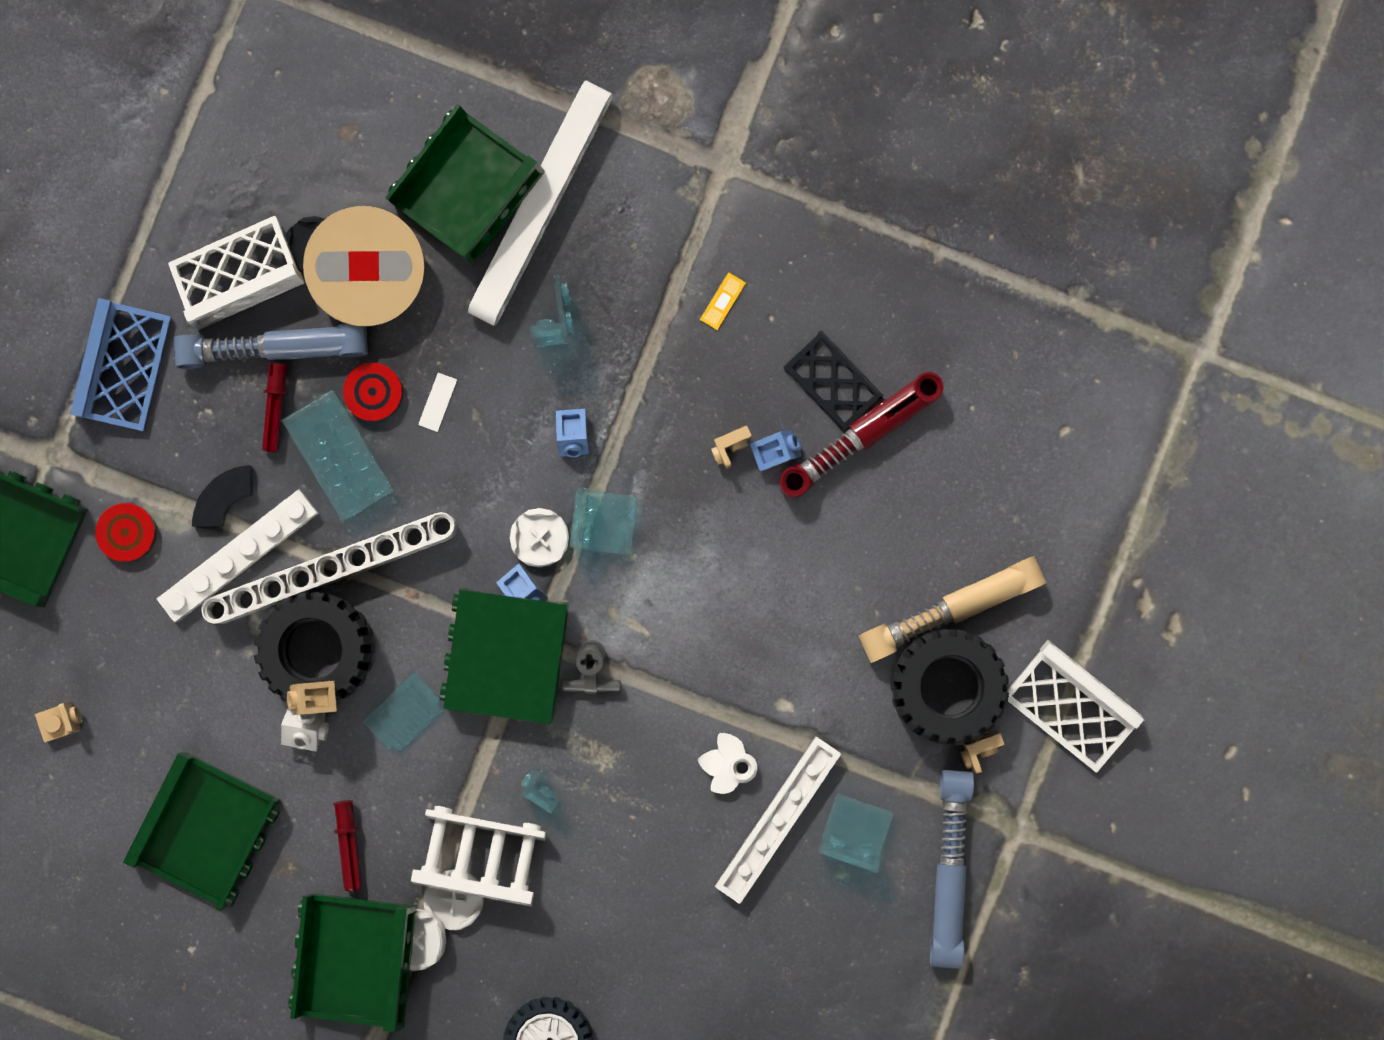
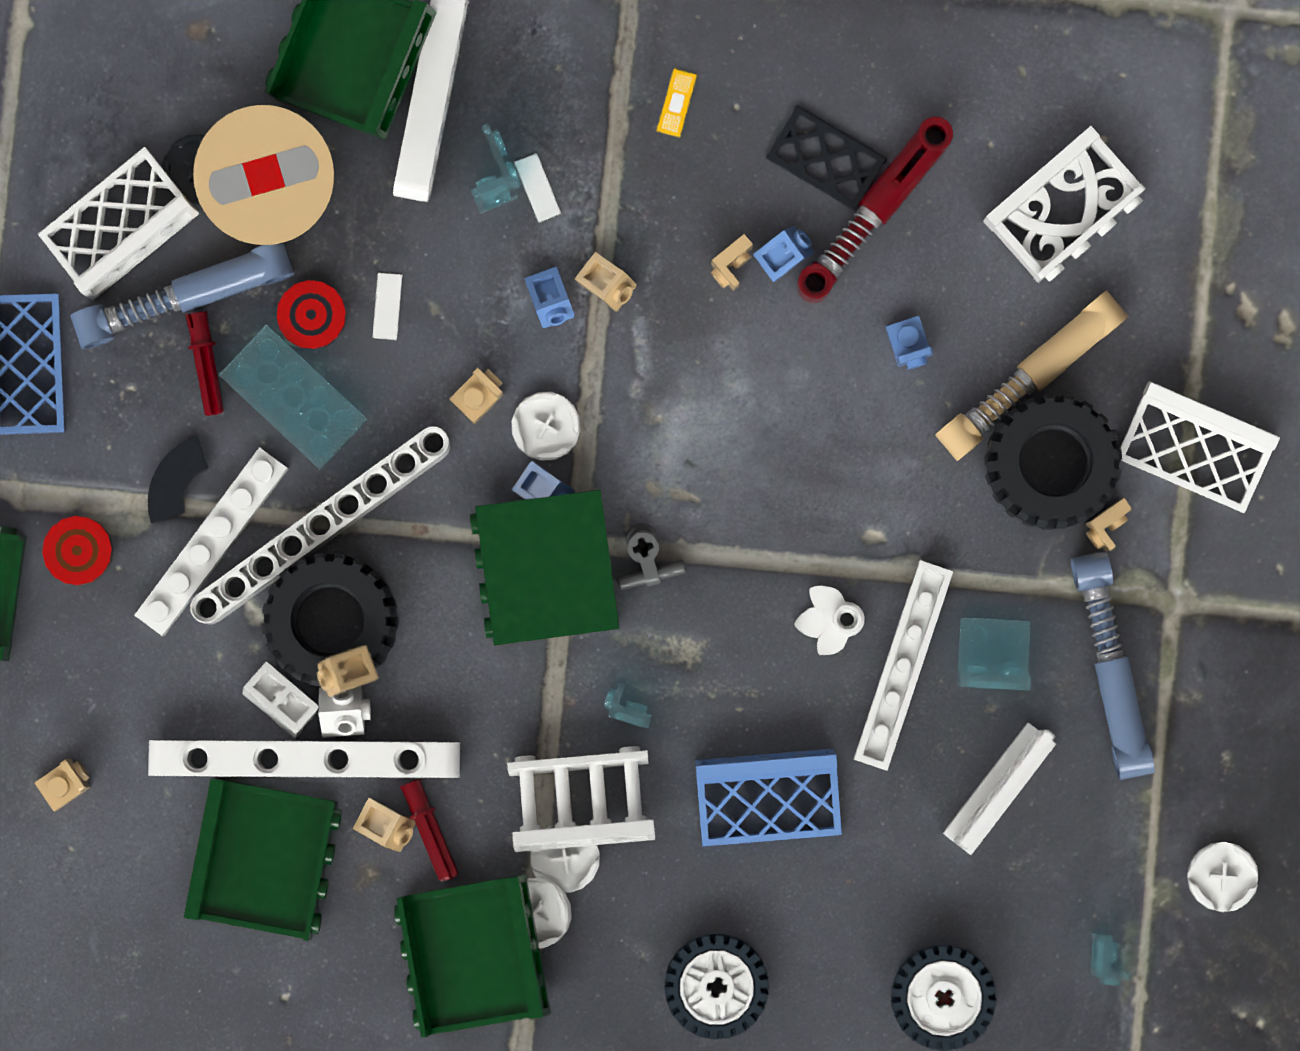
camera: 15 degrees left, 0 degrees up
clear light blue window [362,672,443,752] -> none
clear light blue bracket [570,487,637,555] -> none
none -> white beam [148,740,460,778]
none -> white hinge [242,661,319,739]
none -> tan bracket [353,798,416,852]
none -> tan bracket [449,367,504,424]
none -> white sticker [514,153,561,222]
none -> tan bracket [575,252,636,311]
none -> medium blue fence [695,748,842,847]
none -> medium blue bracket [885,316,933,370]
none -> white fence [943,723,1056,855]
none -> white fence [983,126,1146,283]

